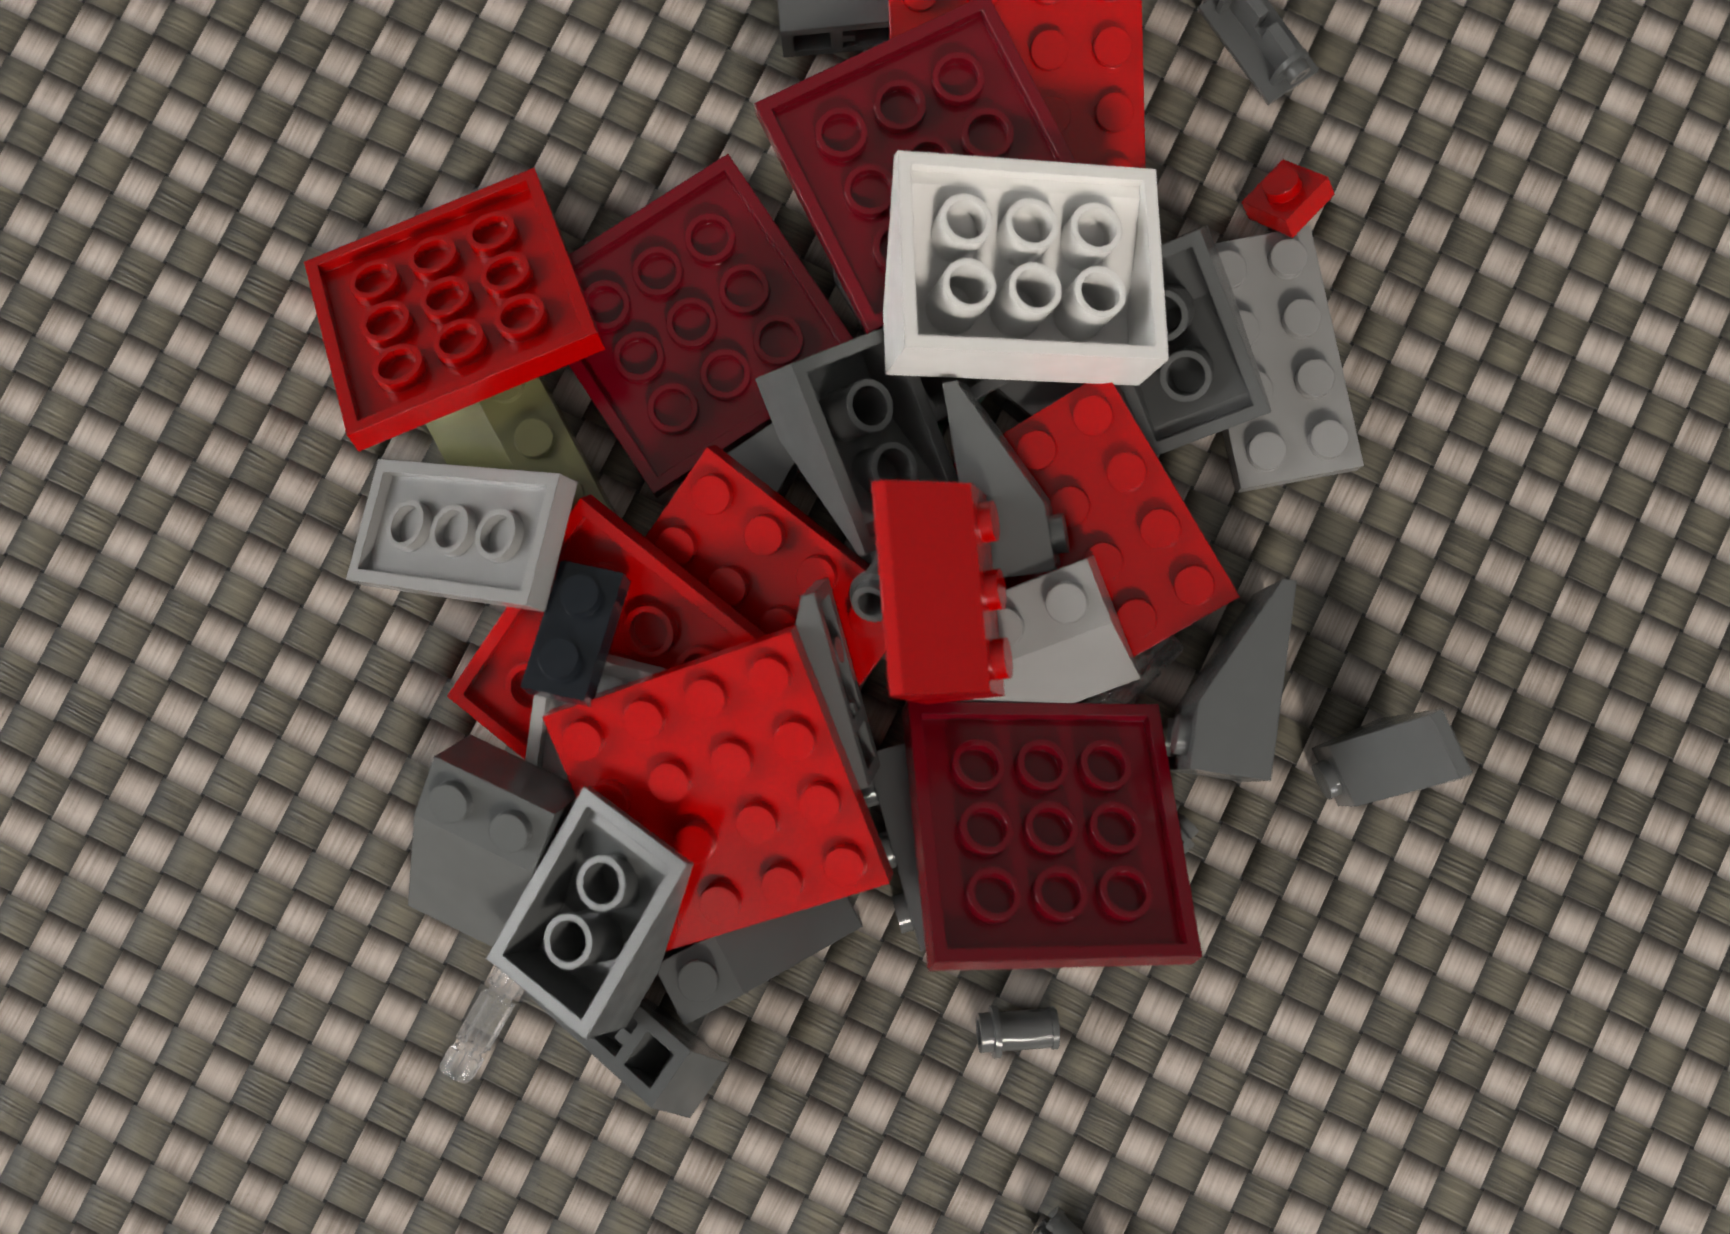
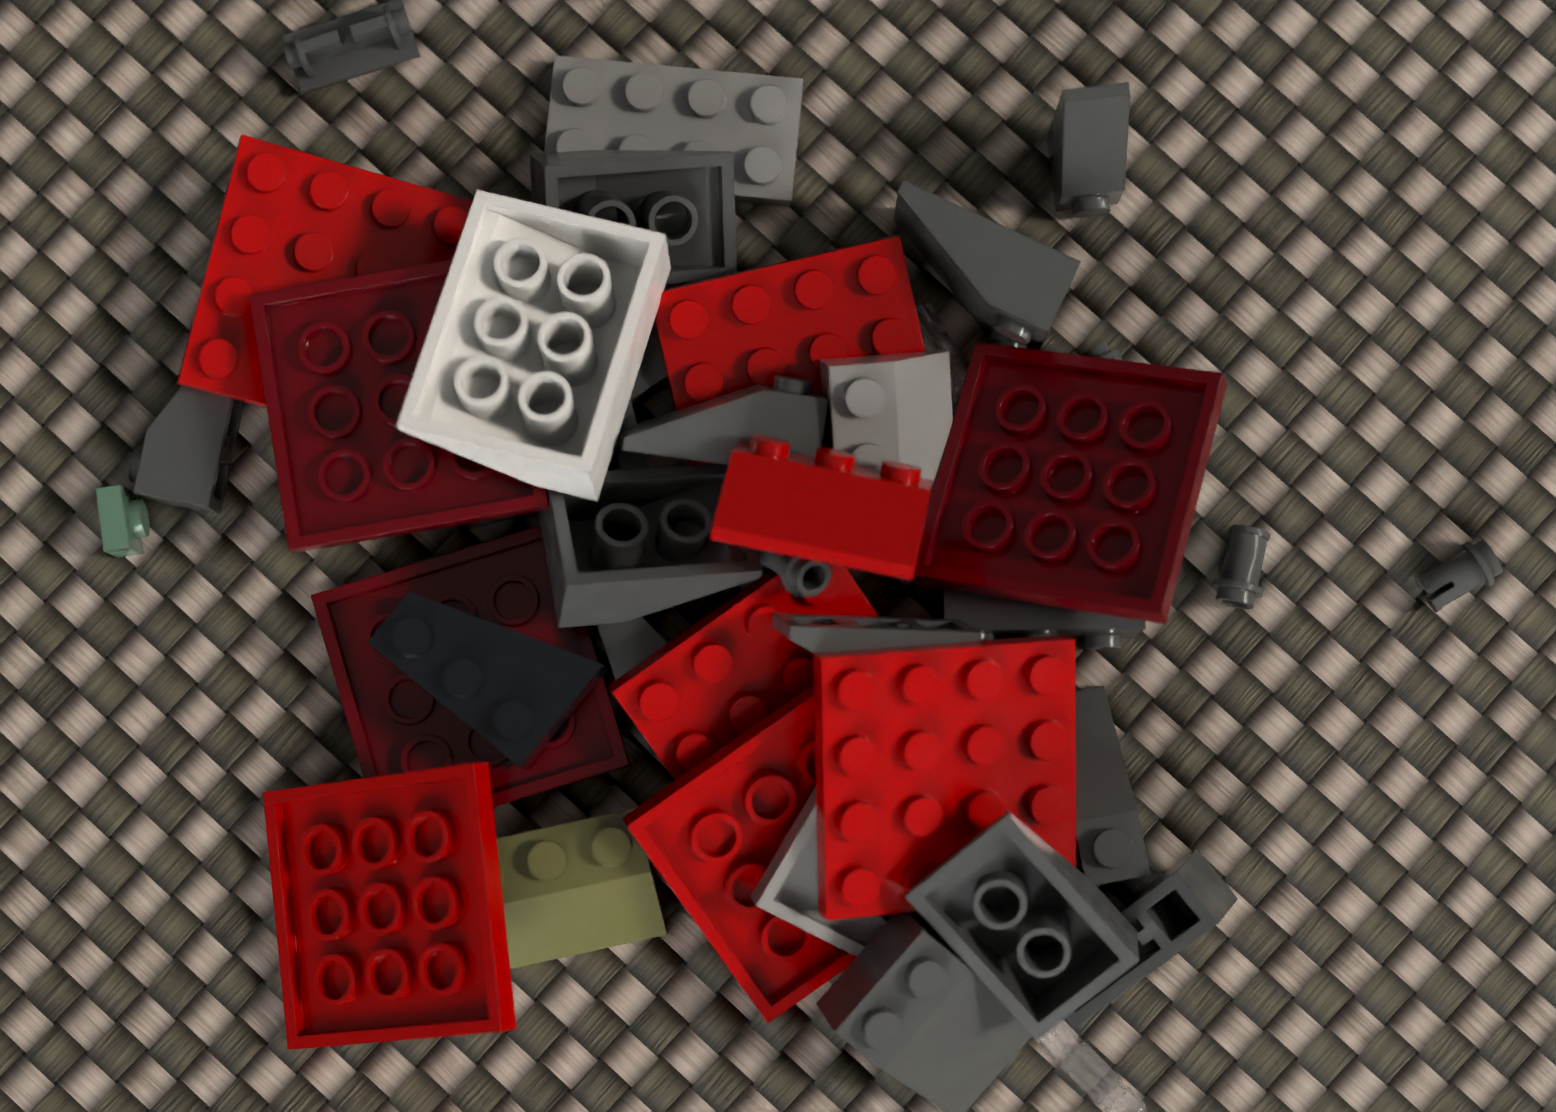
camera: 70 degrees left, 0 degrees up
light grey plate [346,459,578,612] -> none
black plate [520,560,631,707] -> none
red plate [1241,159,1335,238] -> none
none -> black wedge [367,591,608,769]

